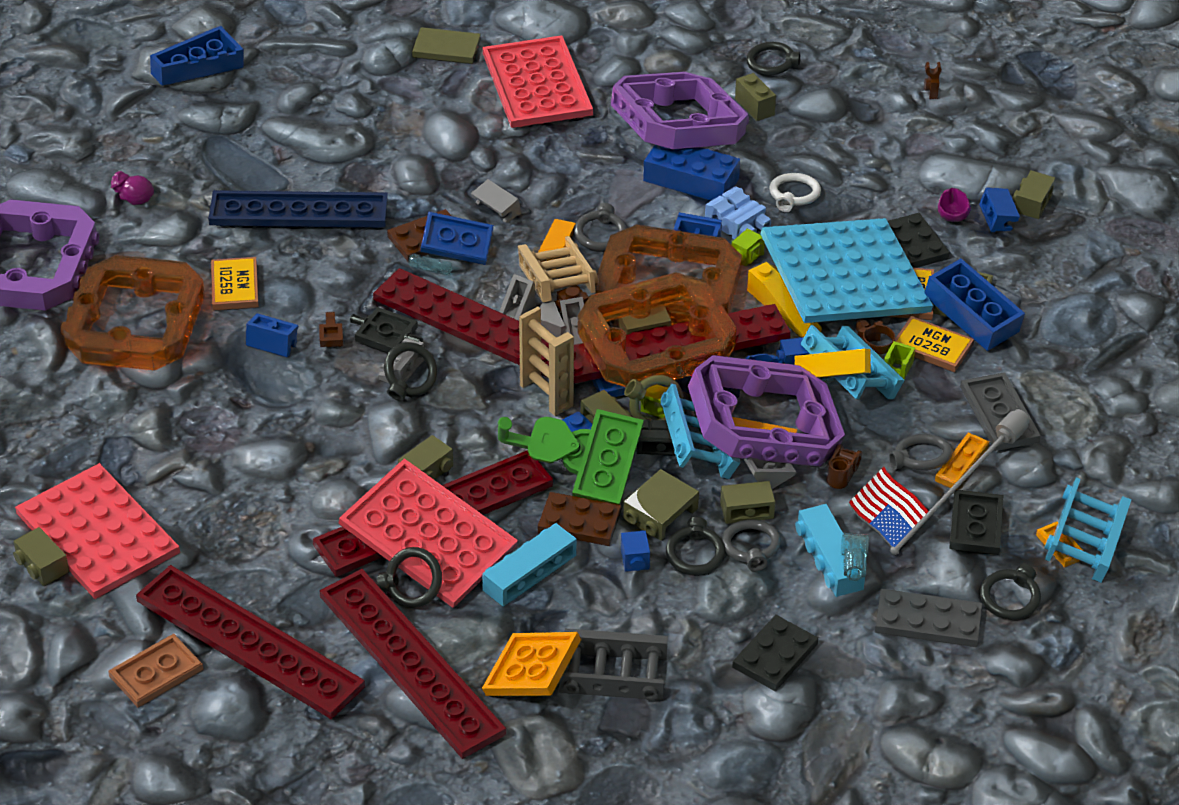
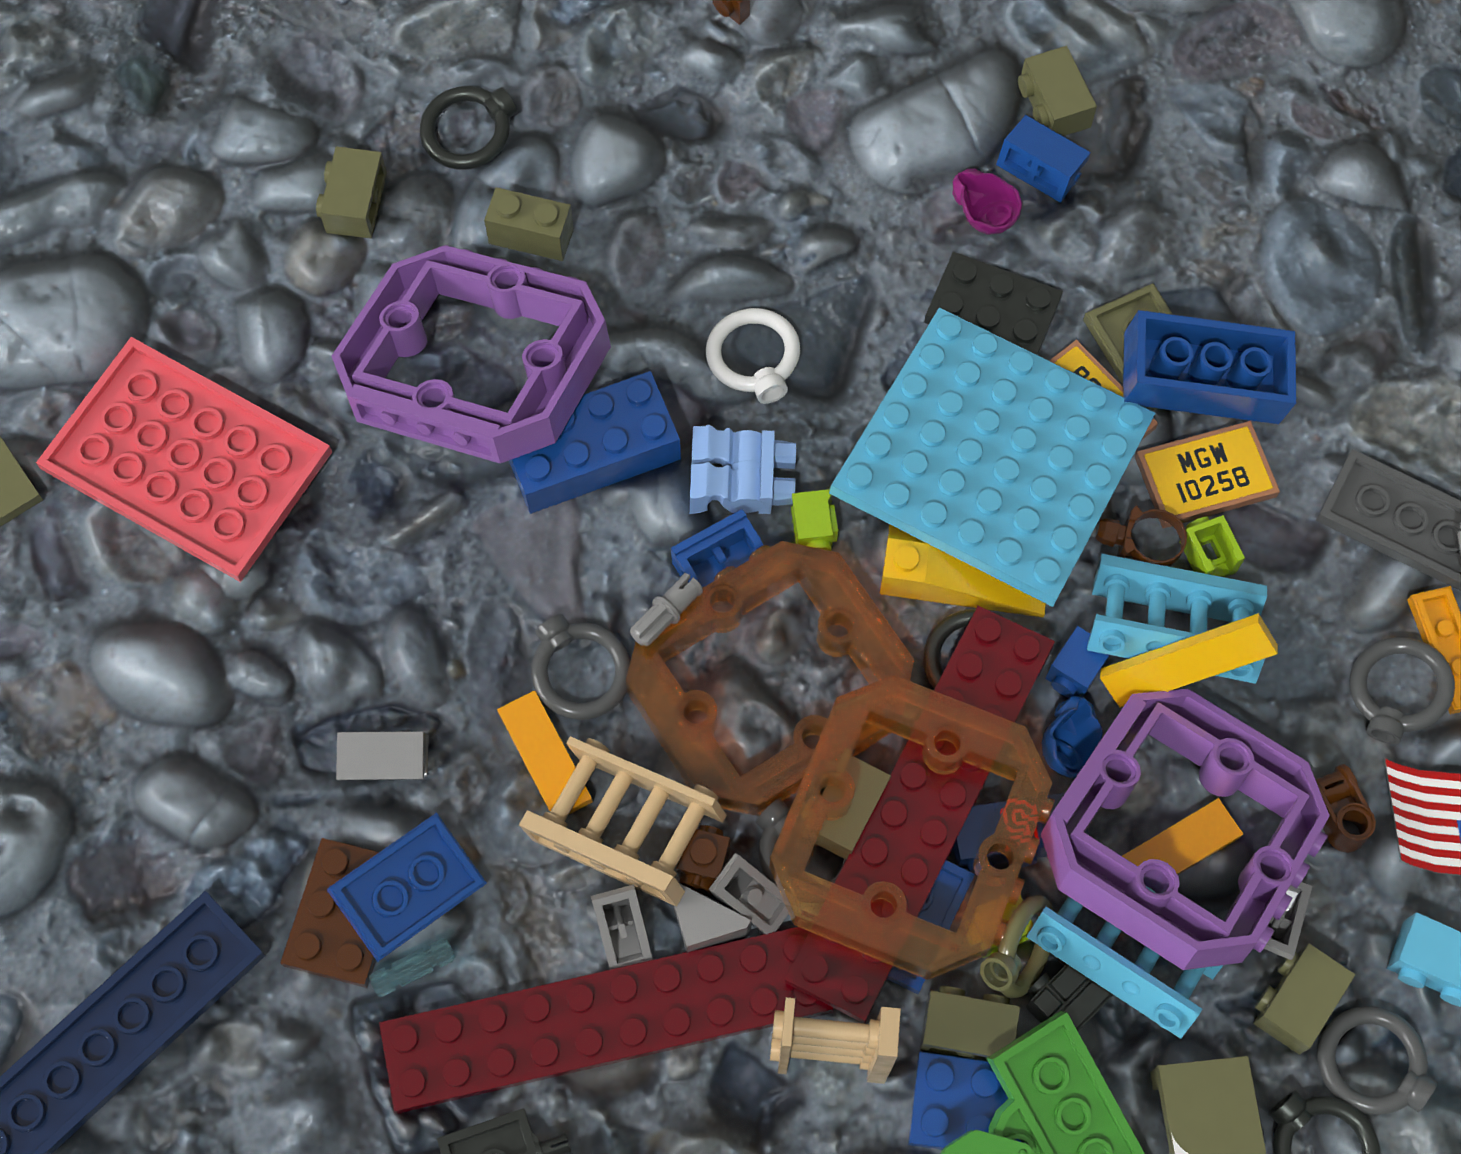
camera: 45 degrees left, 25 degrees up
none -> olive brick [316,146,387,239]
none -> light grey axle [630,573,703,646]

